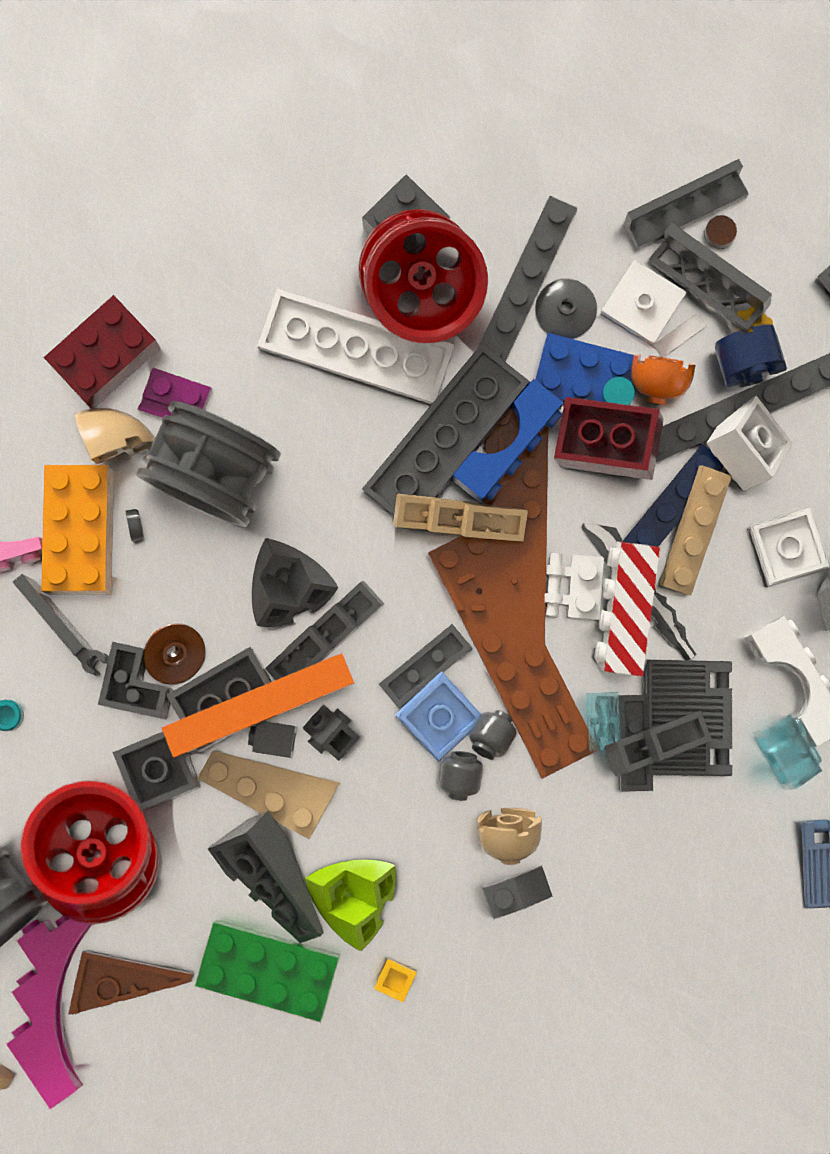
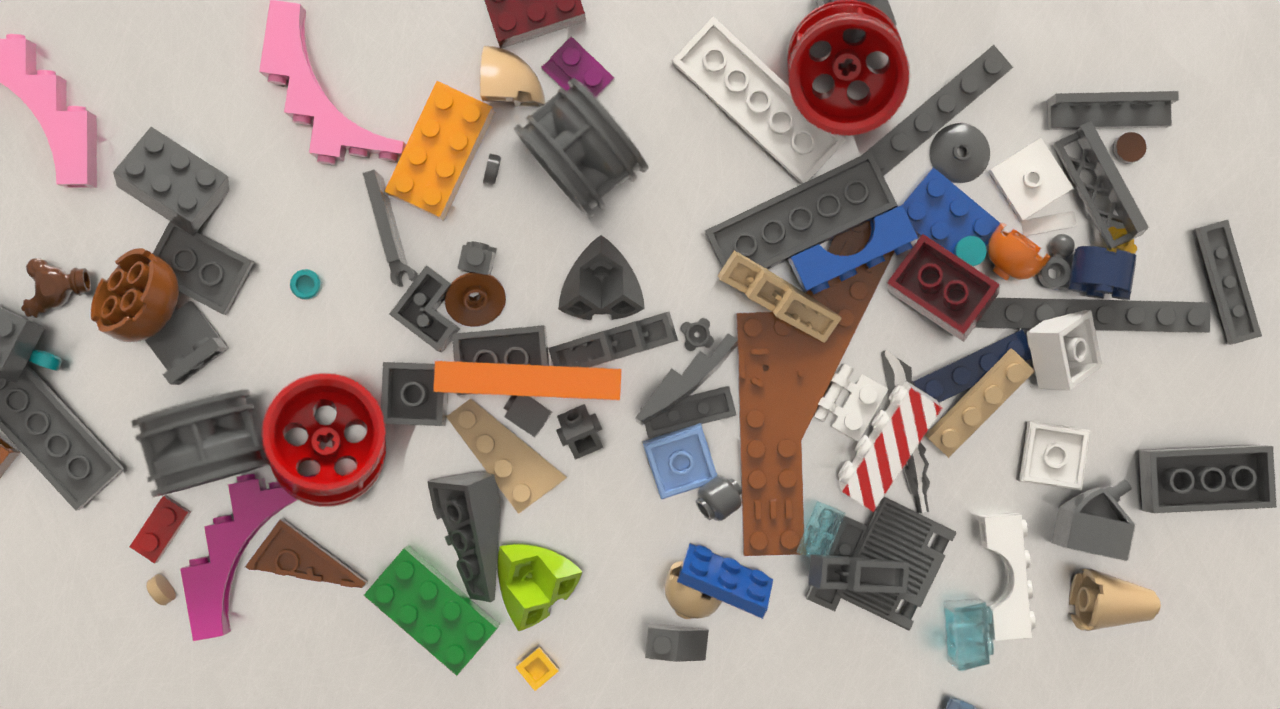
camera: 15 degrees right, 5 degrees up
dark grey head [439,751,483,801] -> none
none -> dark grey brick [457,241,497,275]
none -> dark grey slope [635,333,738,425]
none -> blue plate [677,543,773,619]
none -> dark grey plate [681,318,714,351]
none -> dark grey plate [1038,234,1075,289]

